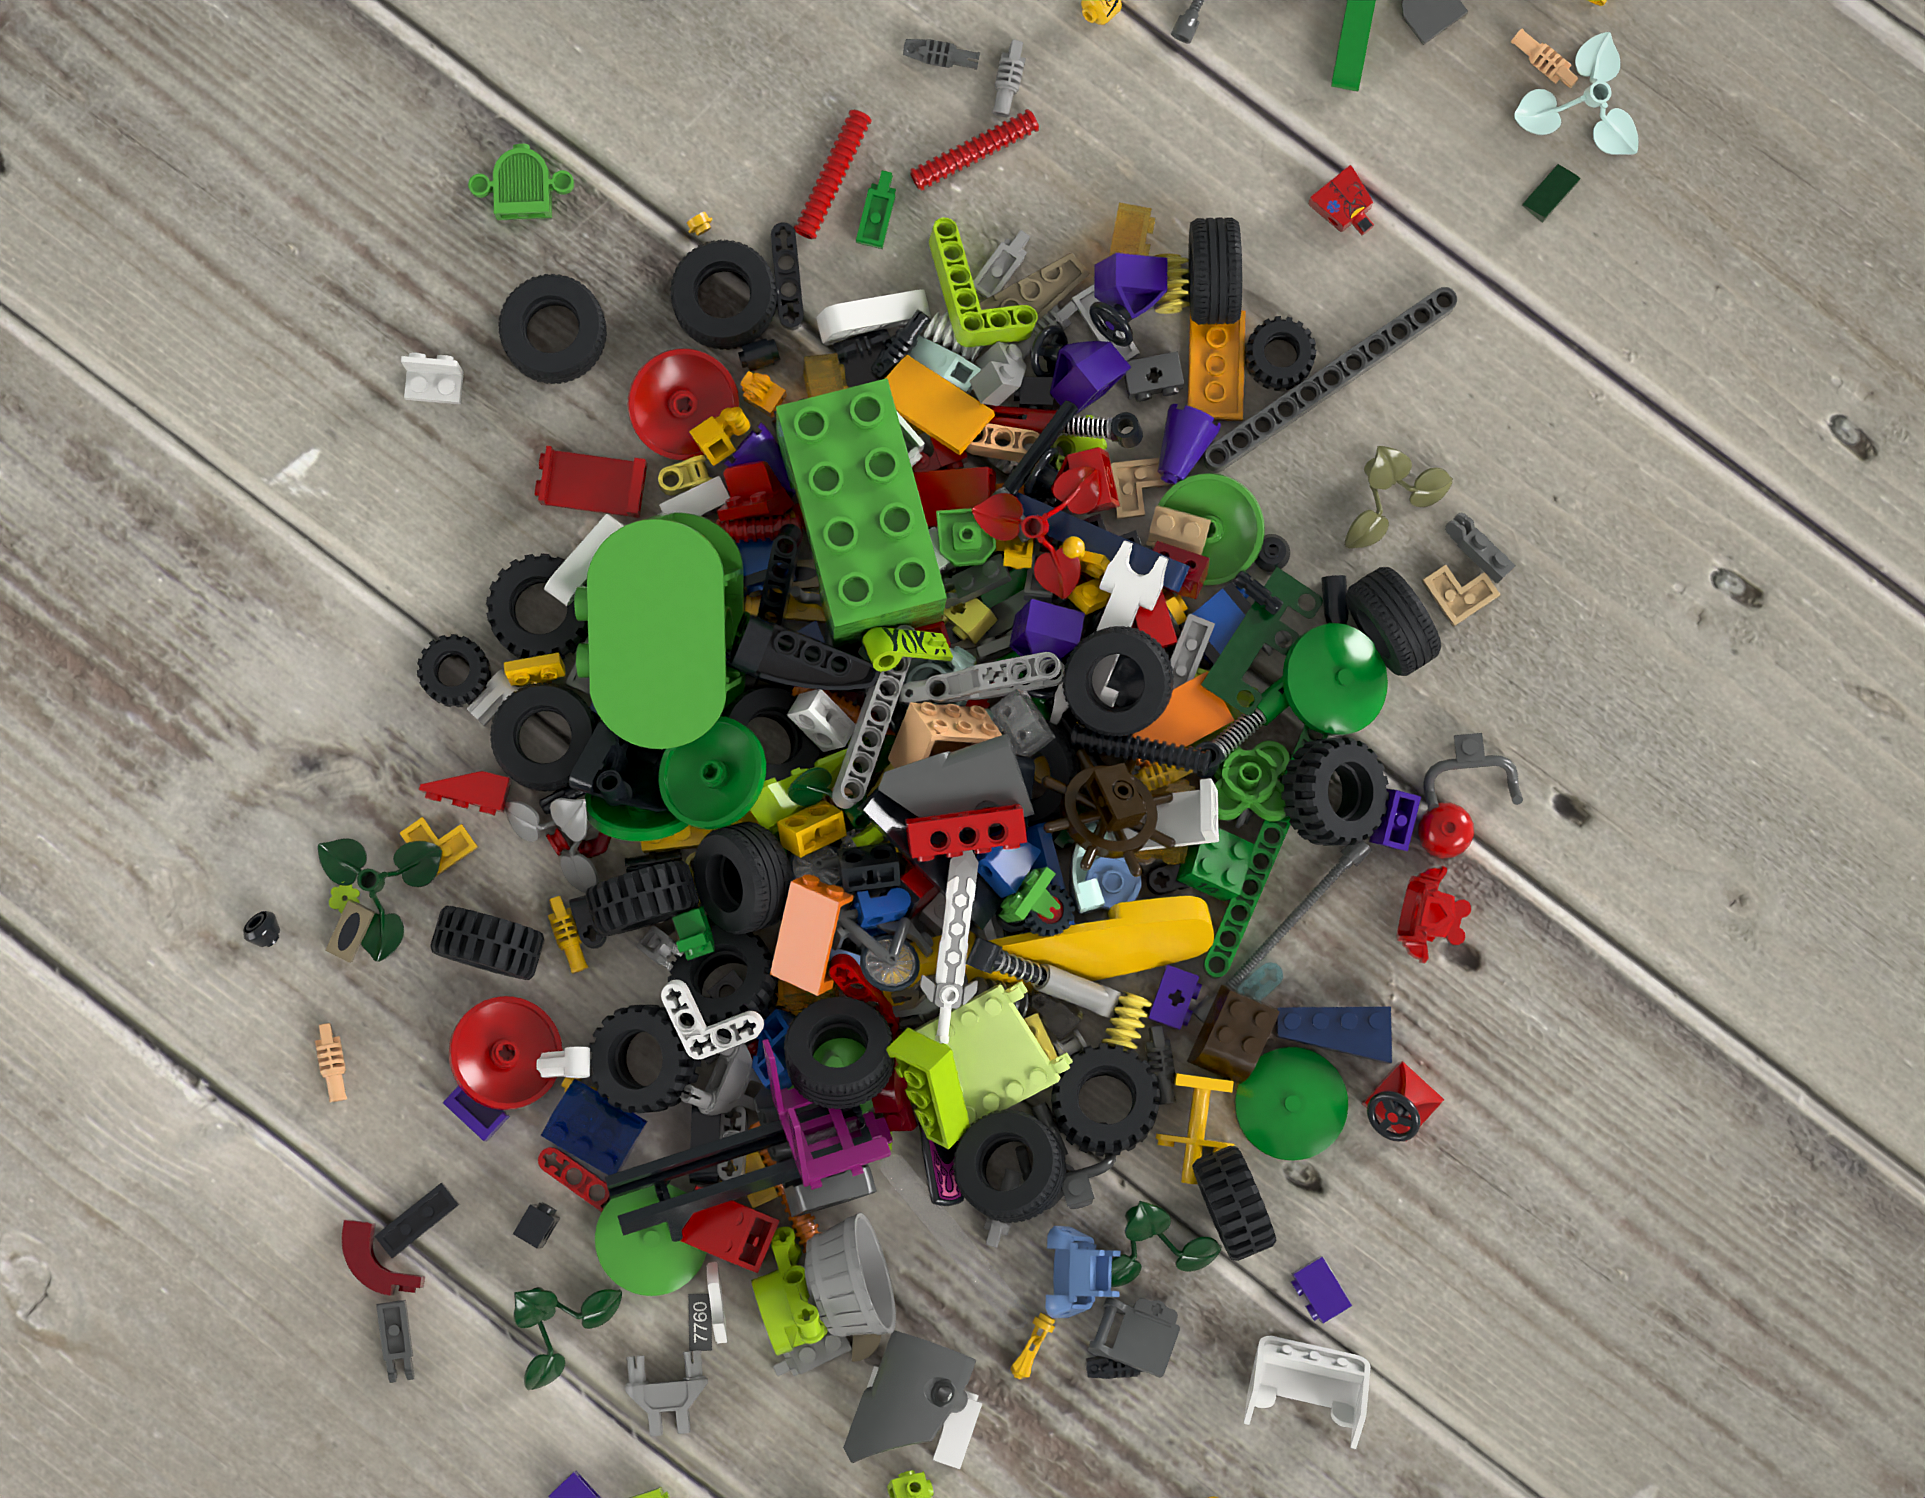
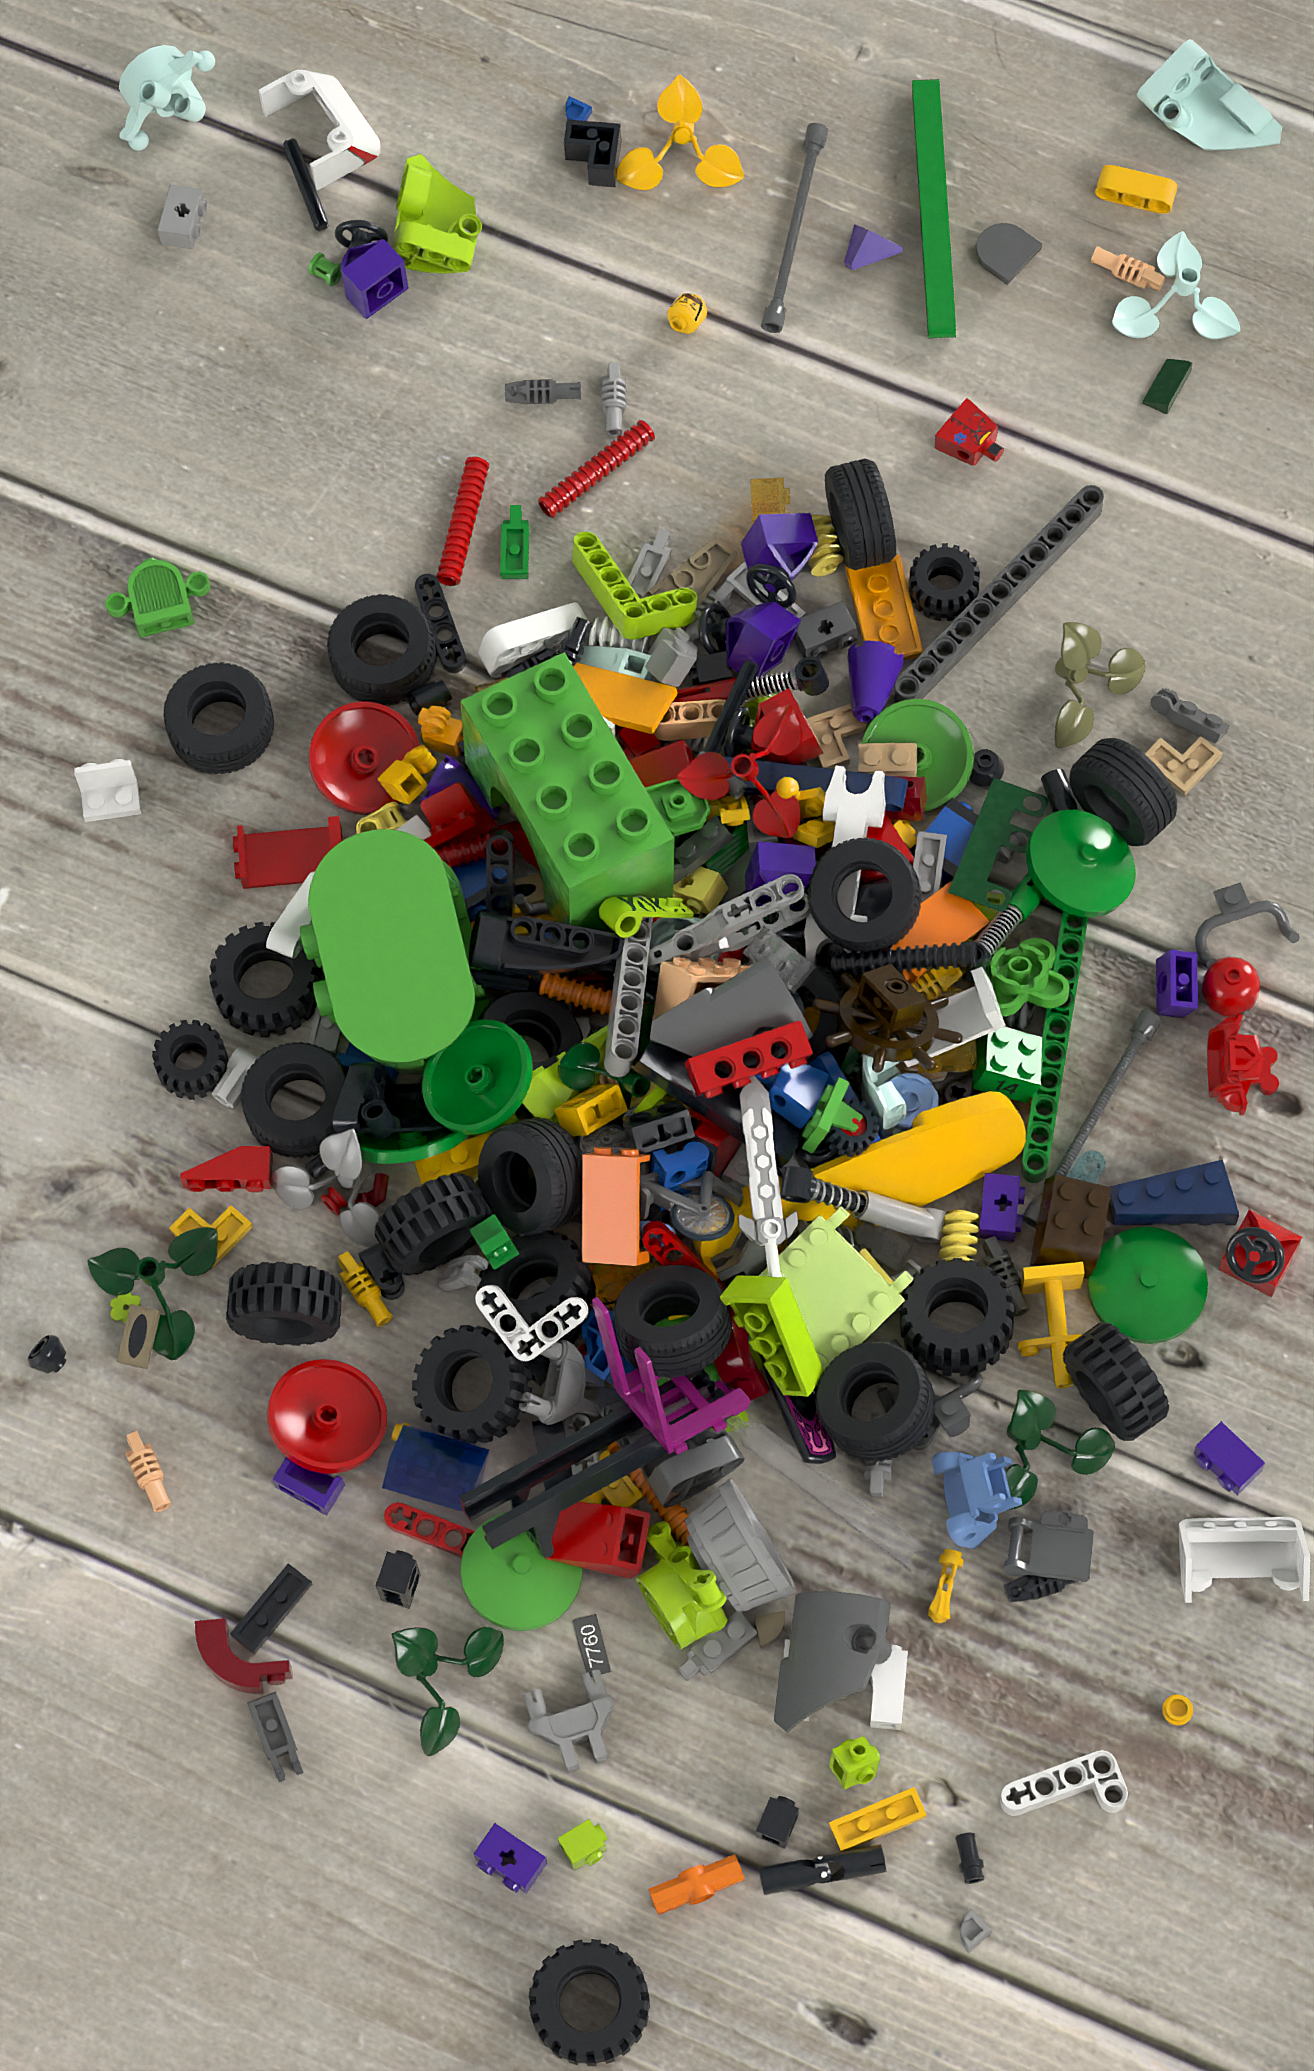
camera: 10 degrees left, 15 degrees down
yellow plate [504,653,566,686] -> none
white piece [537,1047,590,1078] -> none
yellow plate [686,212,713,236] -> none
white tile [706,1262,727,1344] -> none
white brick [787,689,856,752] -> none
black axle [1233,570,1283,615] -> none
black tyre [1281,738,1389,846] -> none

